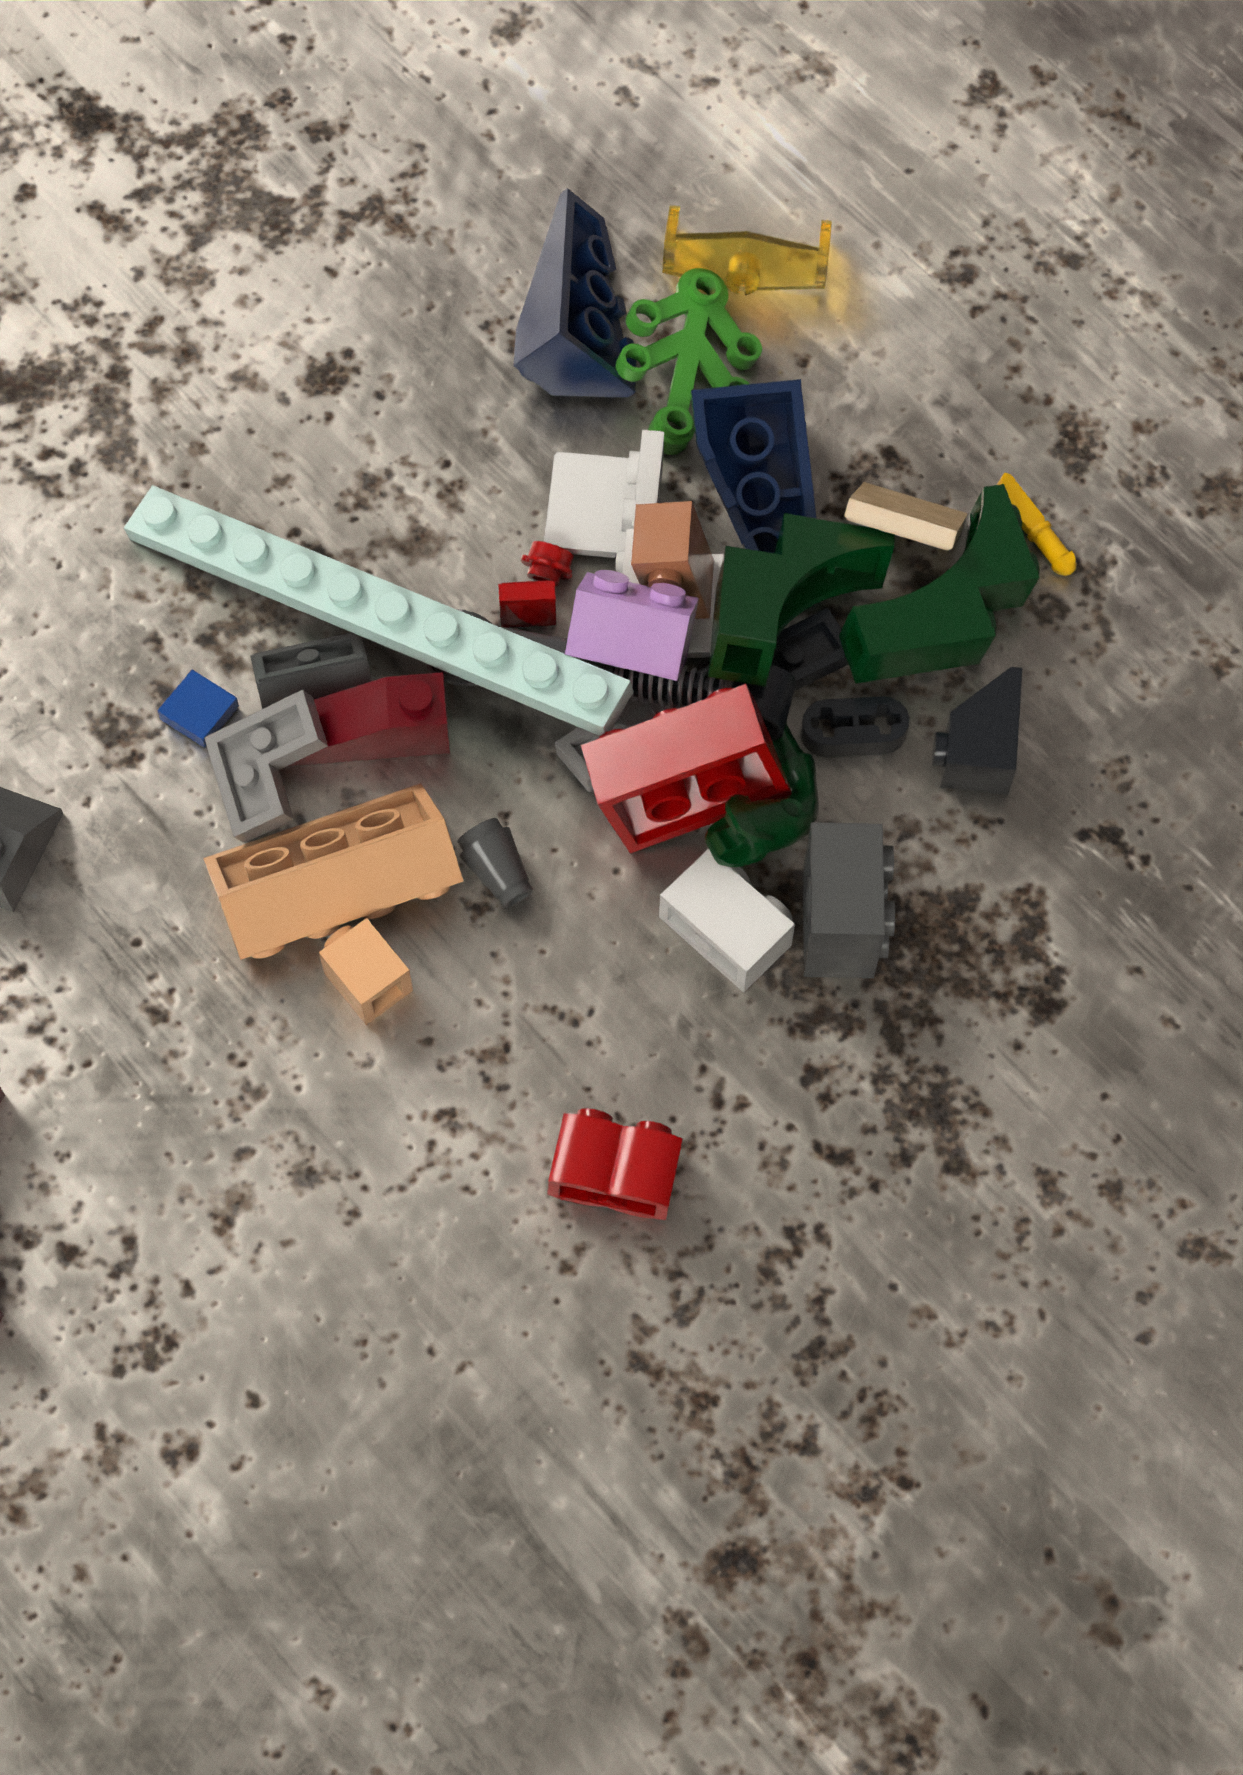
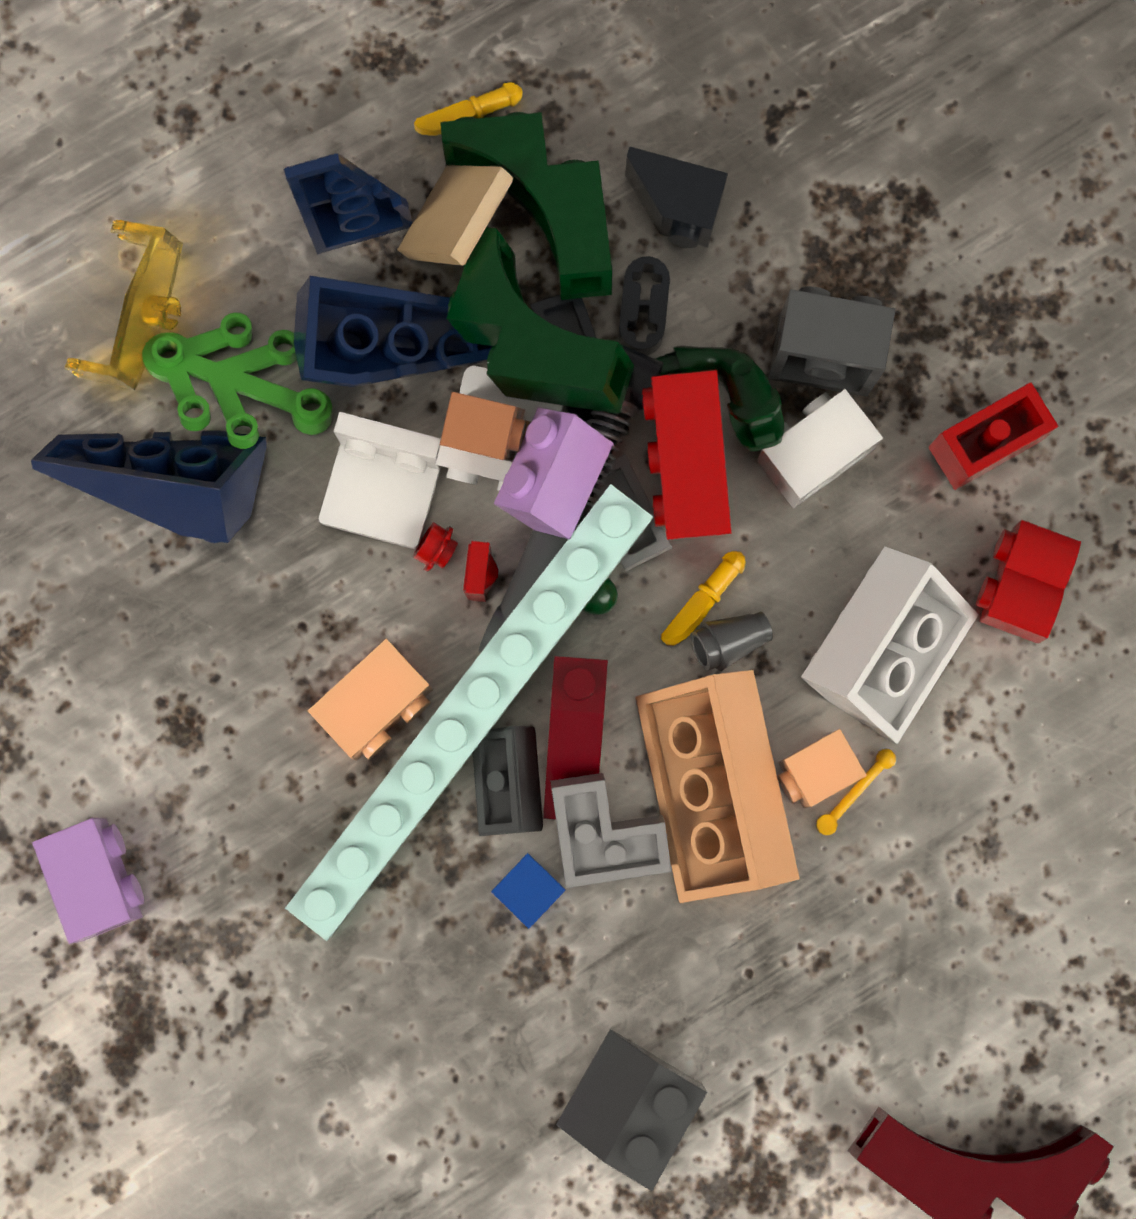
camera: 80 degrees left, 15 degrees up
none -> lavender brick [32,818,144,944]
none -> dark blue wedge [283,153,413,254]
none -> light nougat brick [308,639,433,761]
none -> dark green hinge [582,577,618,615]
none -> yellow piece [661,551,746,646]
none -> white slope [801,546,979,744]
none -> yellow hinge [815,748,896,835]
none -> red brick [928,382,1059,490]

